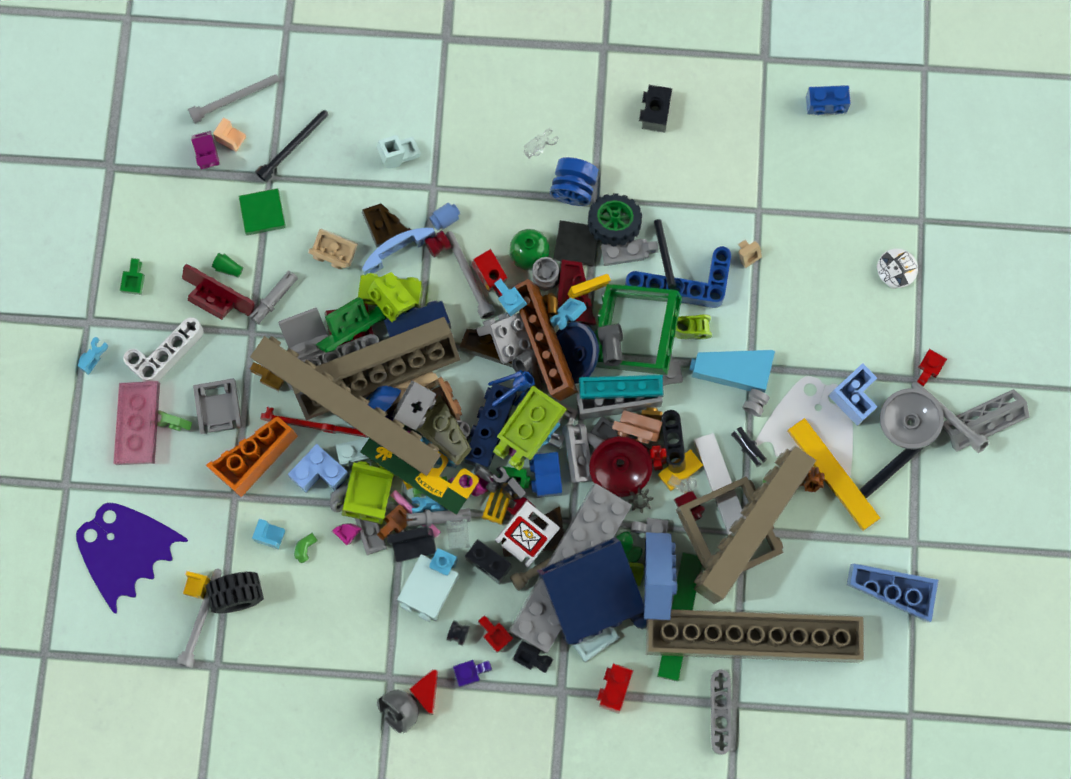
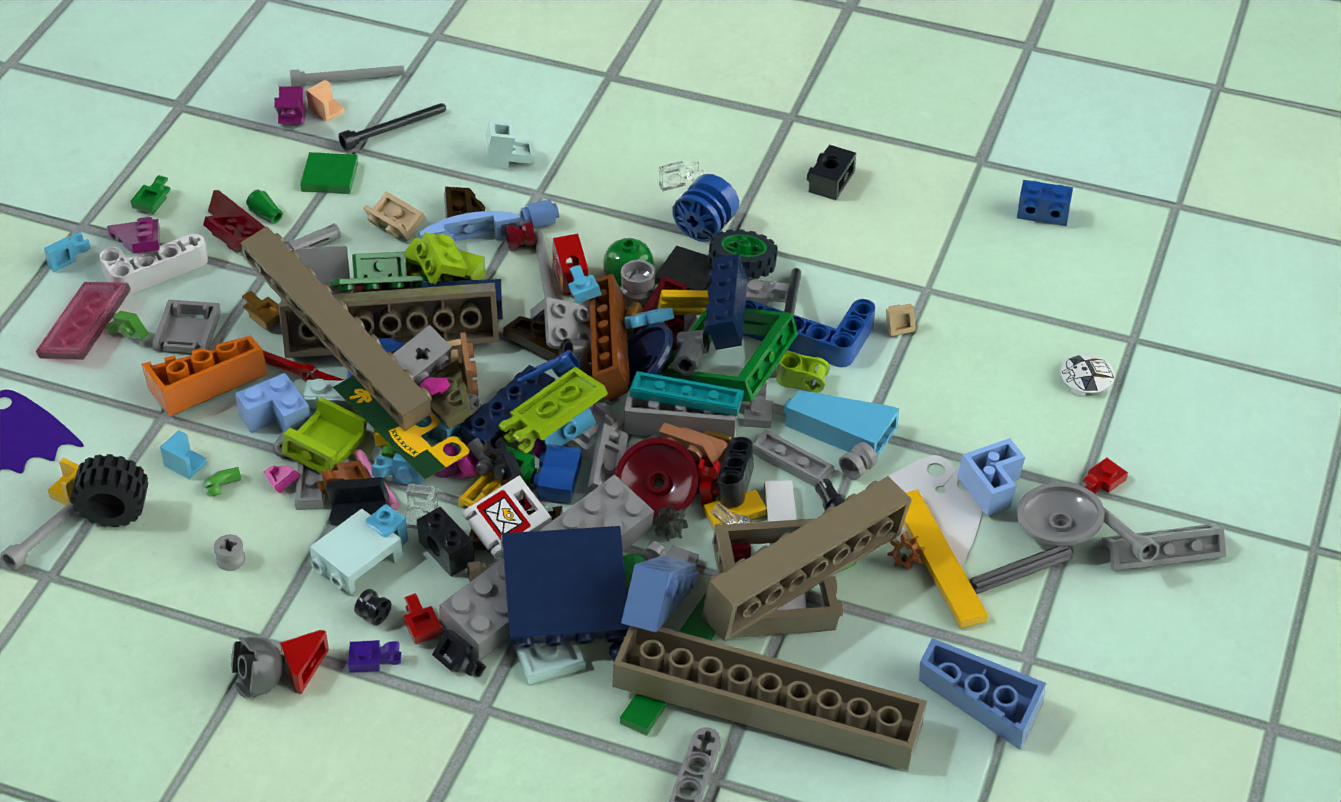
camera: 15 degrees right, 30 degrees down
light grey pin [406,508,471,527] -> none
red brick [597,664,633,713] -> none
none -> magenta wing [107,217,160,254]
none -> light grey wheel [214,534,245,571]
none -> dark pink tile [419,378,450,396]
none -> dark blue brick [704,254,748,350]
none -> light grey tile [752,429,834,487]

